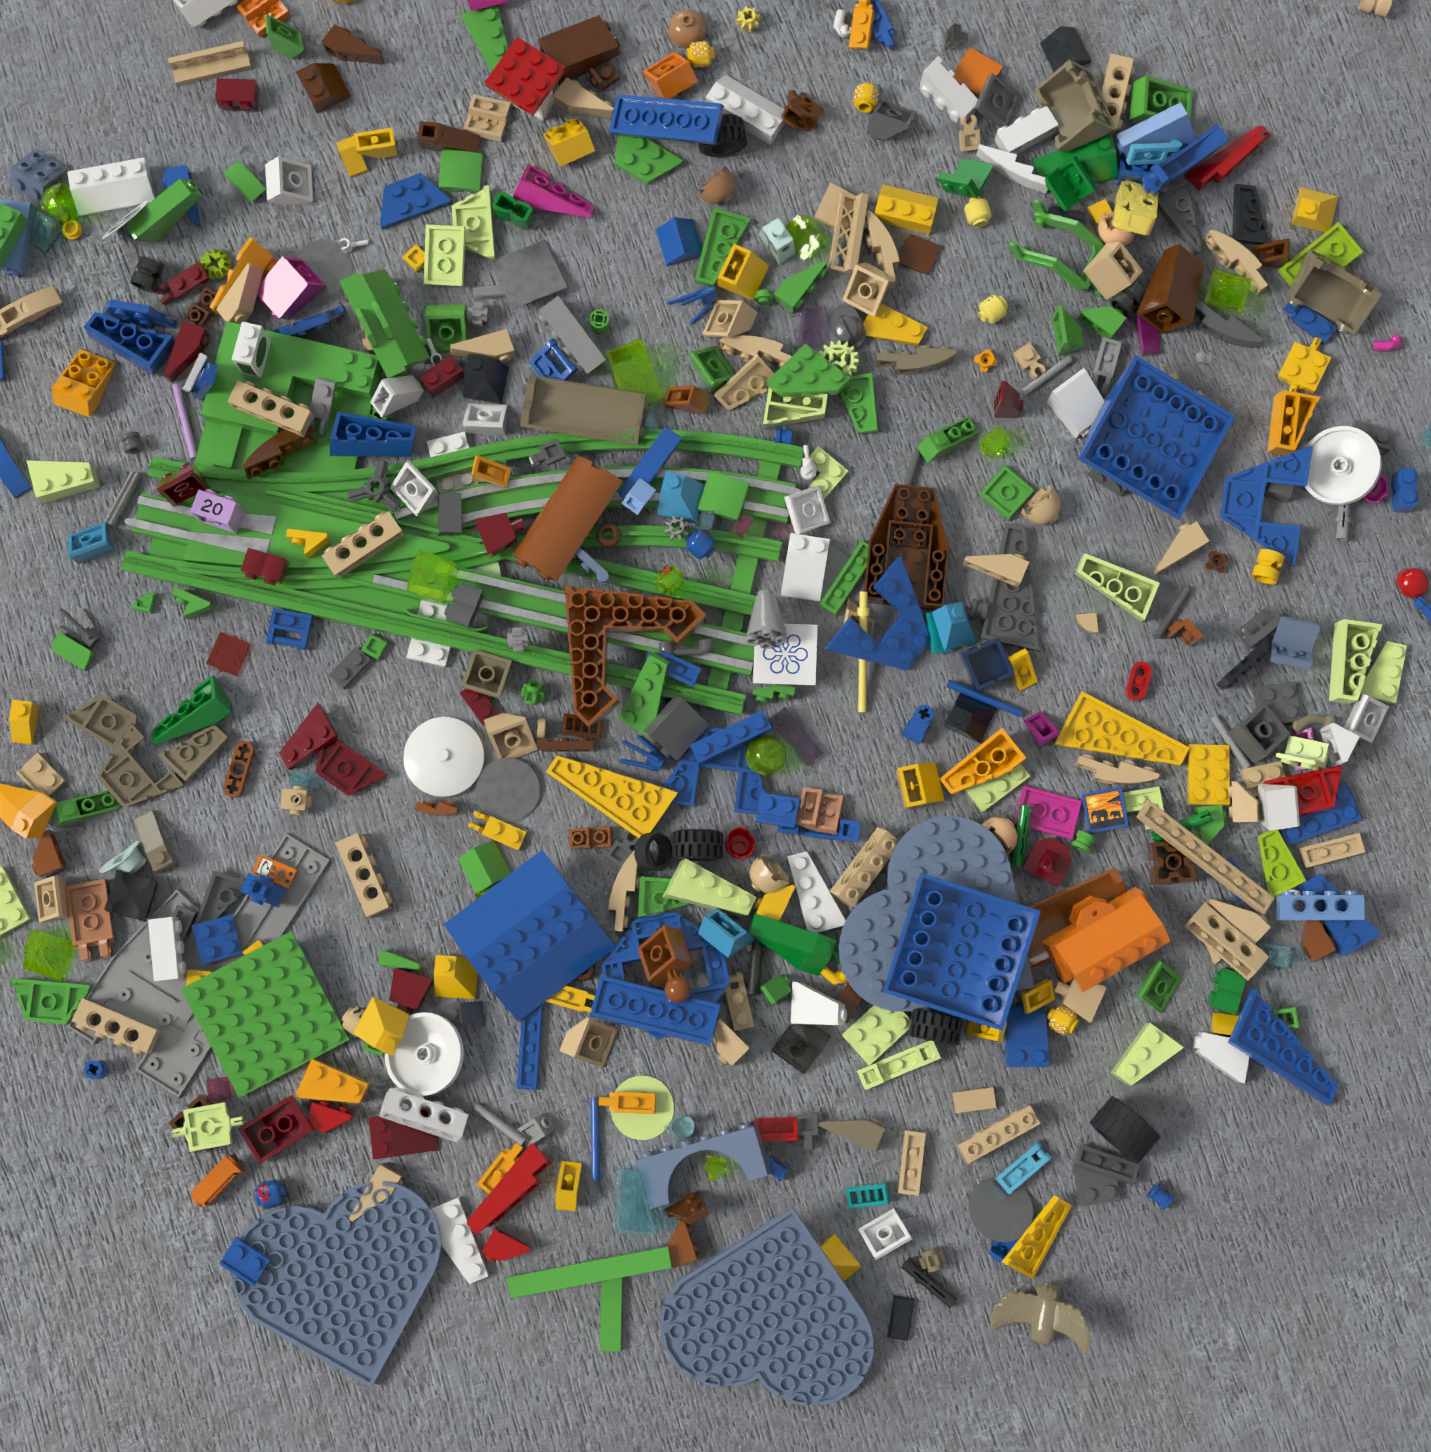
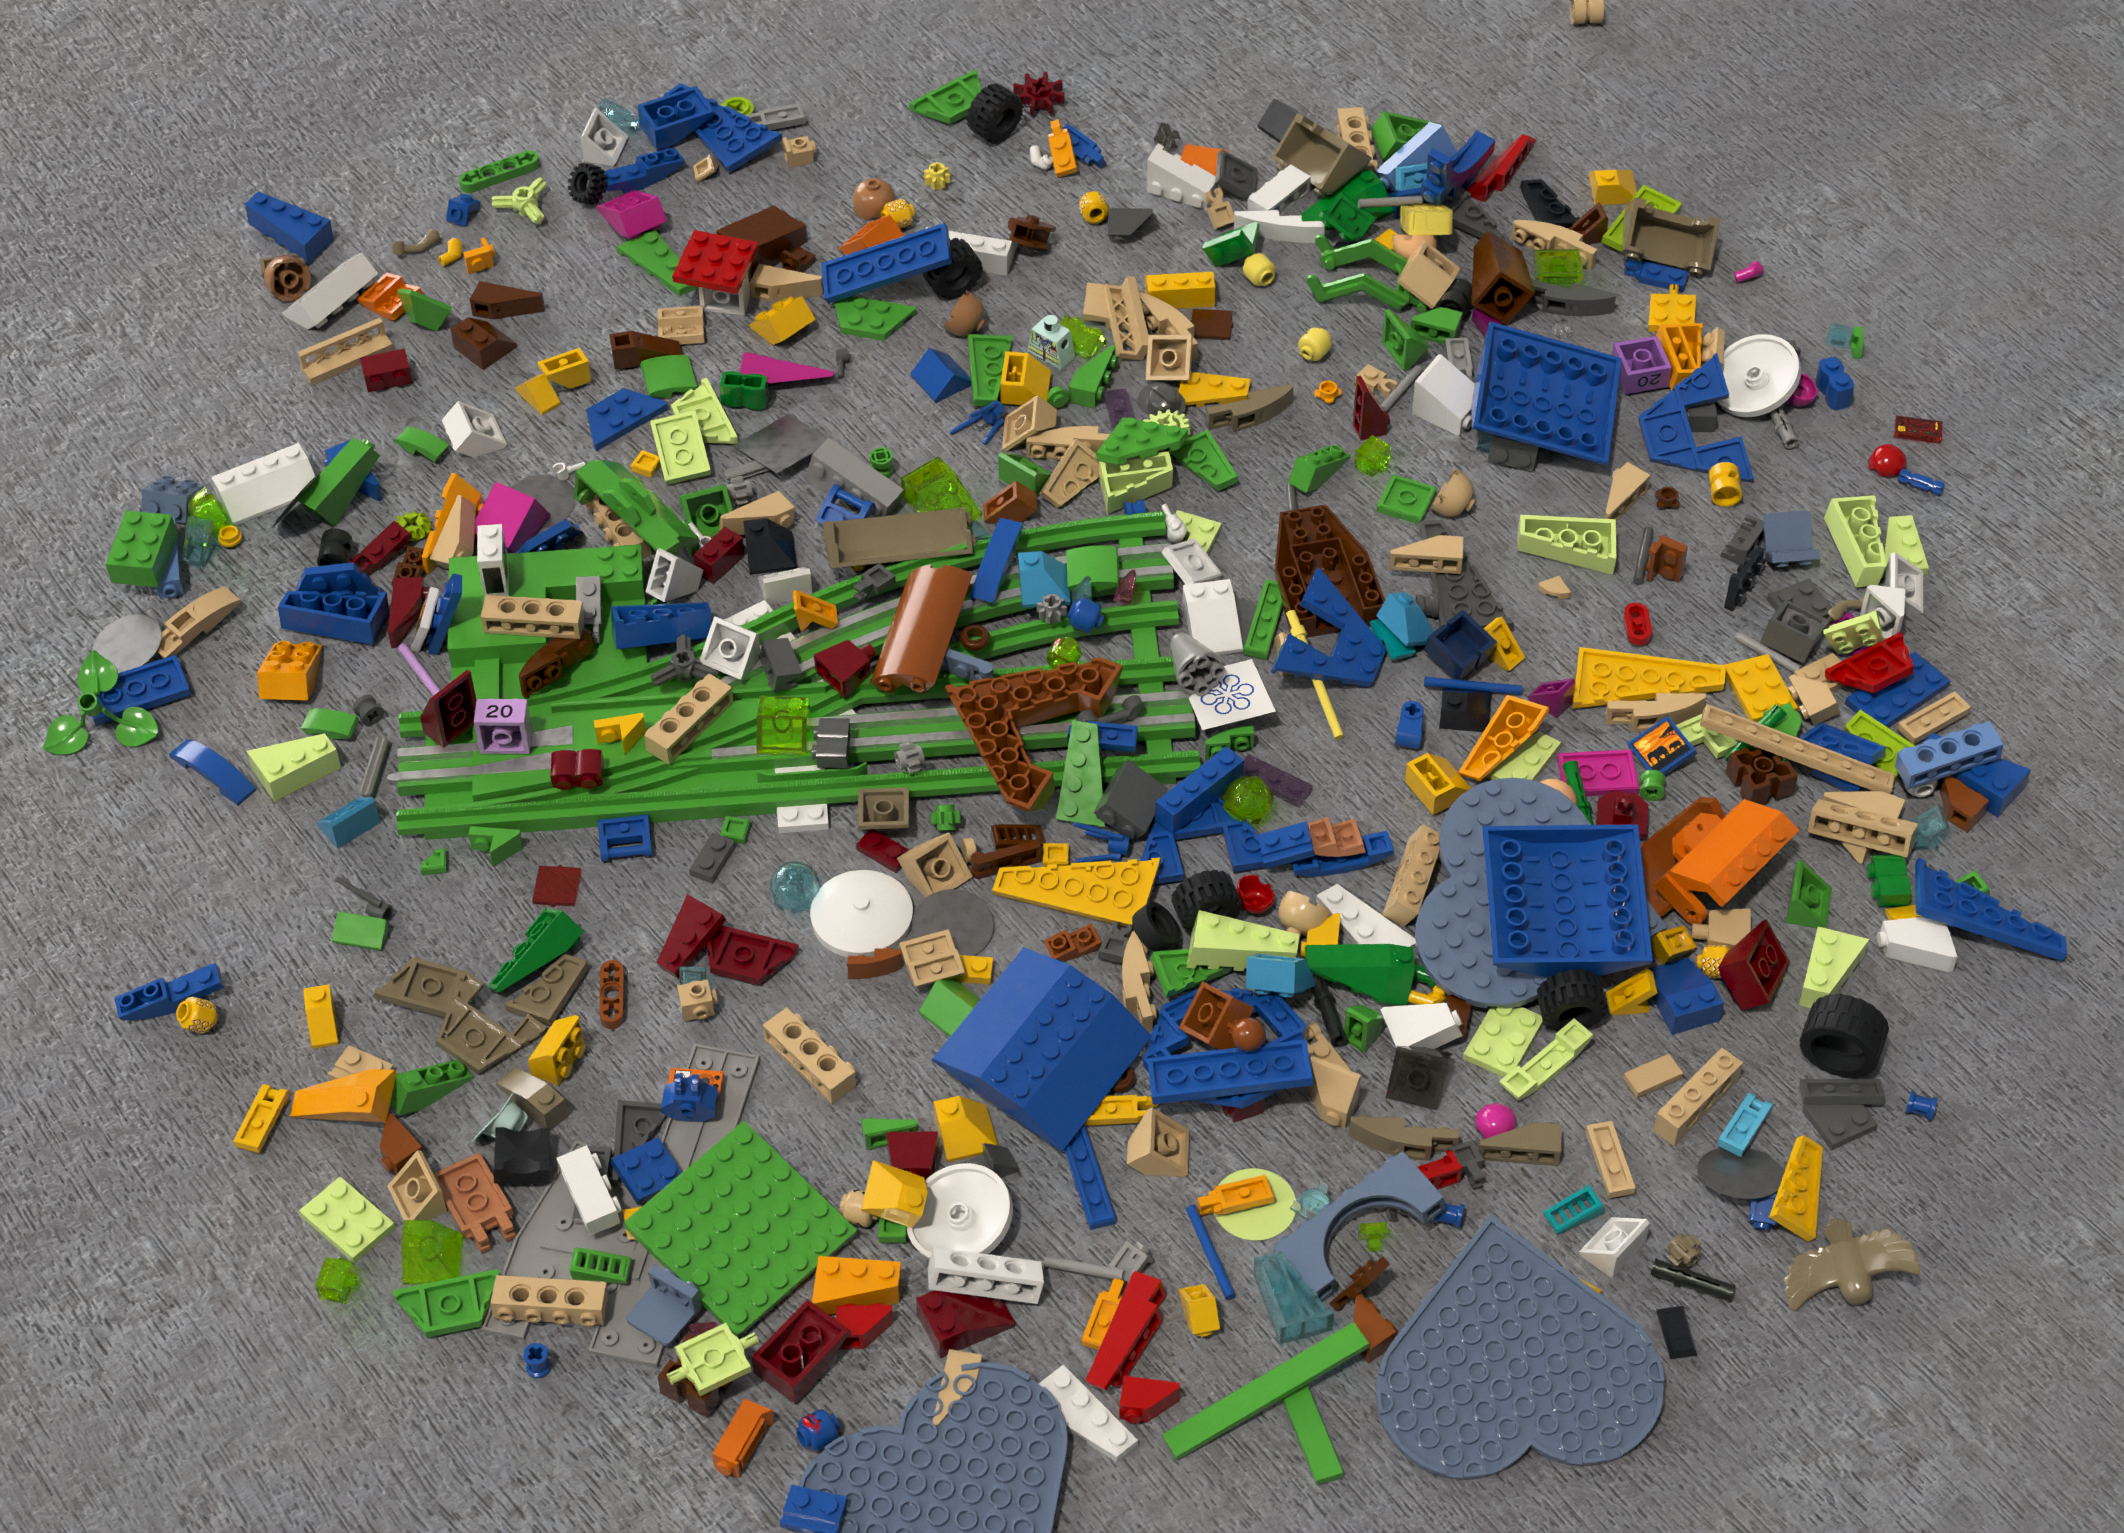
camera: 20 degrees left, 30 degrees down
light blue panel [622,479,656,515] -> none
white slope [1258,784,1300,831] -> none
none -> bright green slope [301,708,359,739]
none -> yellow slope [528,1015,586,1086]
none -> bright green slope [569,1248,632,1284]
none -> sand blue bracket [626,1264,702,1346]
none -> clear light blue cylinder [769,861,821,913]
none -> dark grey hand [836,348,850,379]
none -> tan slope [899,929,965,988]
none -> yellow tile [1043,843,1069,867]
none -> dark tan slope [1349,1115,1459,1161]
none -> light grey bar [1358,196,1423,208]
none -> dark pink hair [1475,1103,1517,1139]
none -> medium lavender brick [1612,336,1672,394]
none -> tan plate [1700,327,1725,366]
none -> dark red slope [1718,920,1790,1010]
none -> blue wing [1799,722,1886,765]

